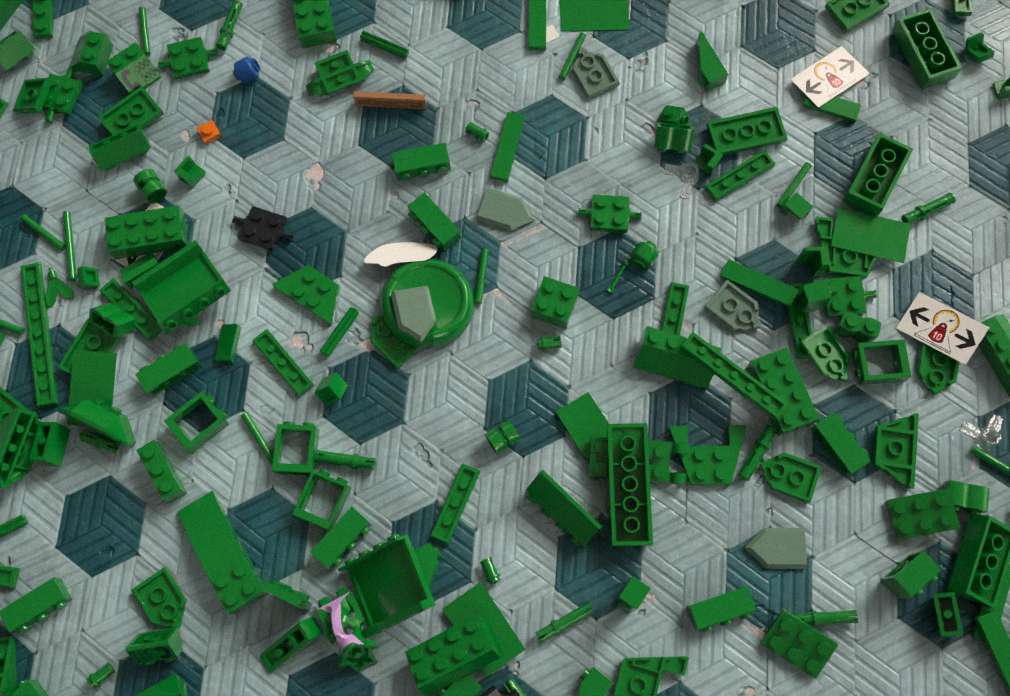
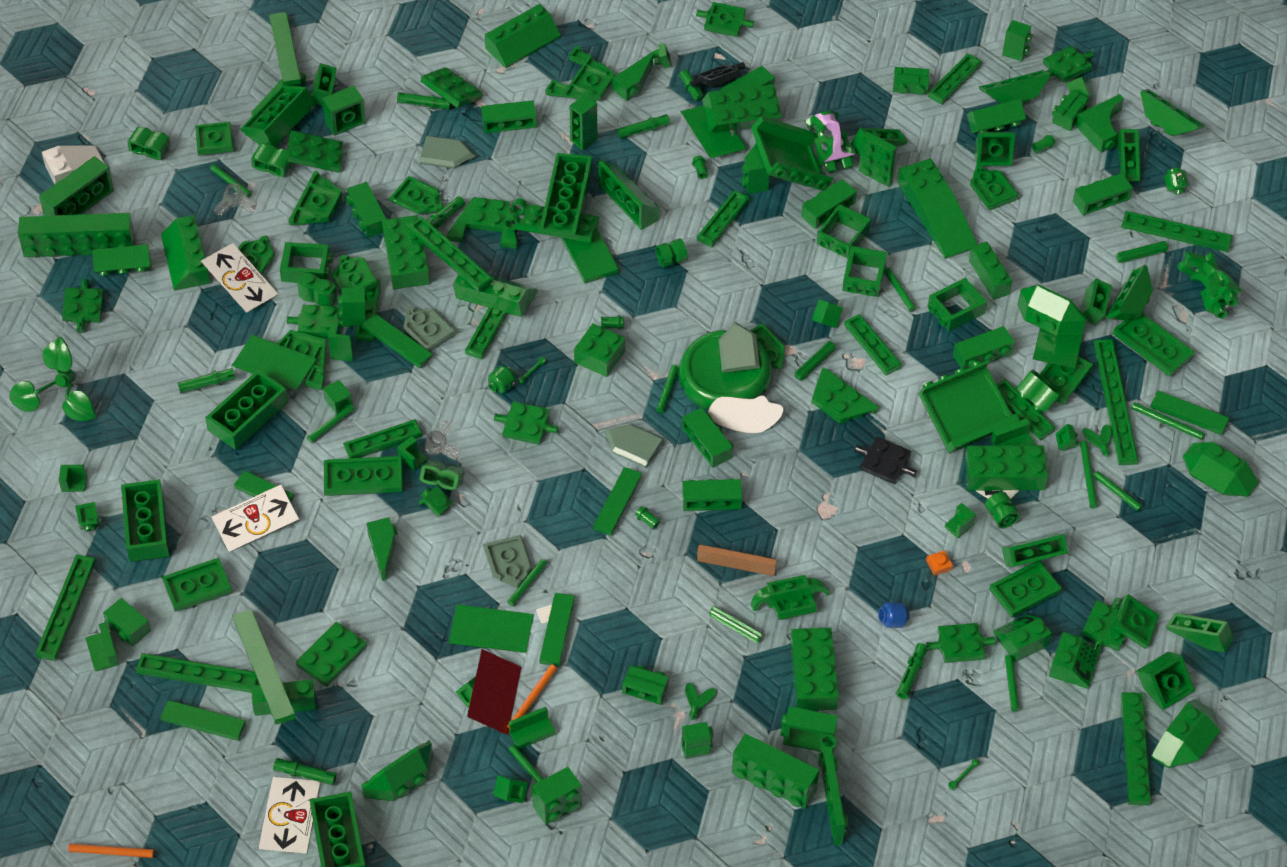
camera: 175 degrees left, 20 degrees down
green slope [214,324,241,364] -> none
green pin [315,450,376,470] -> none

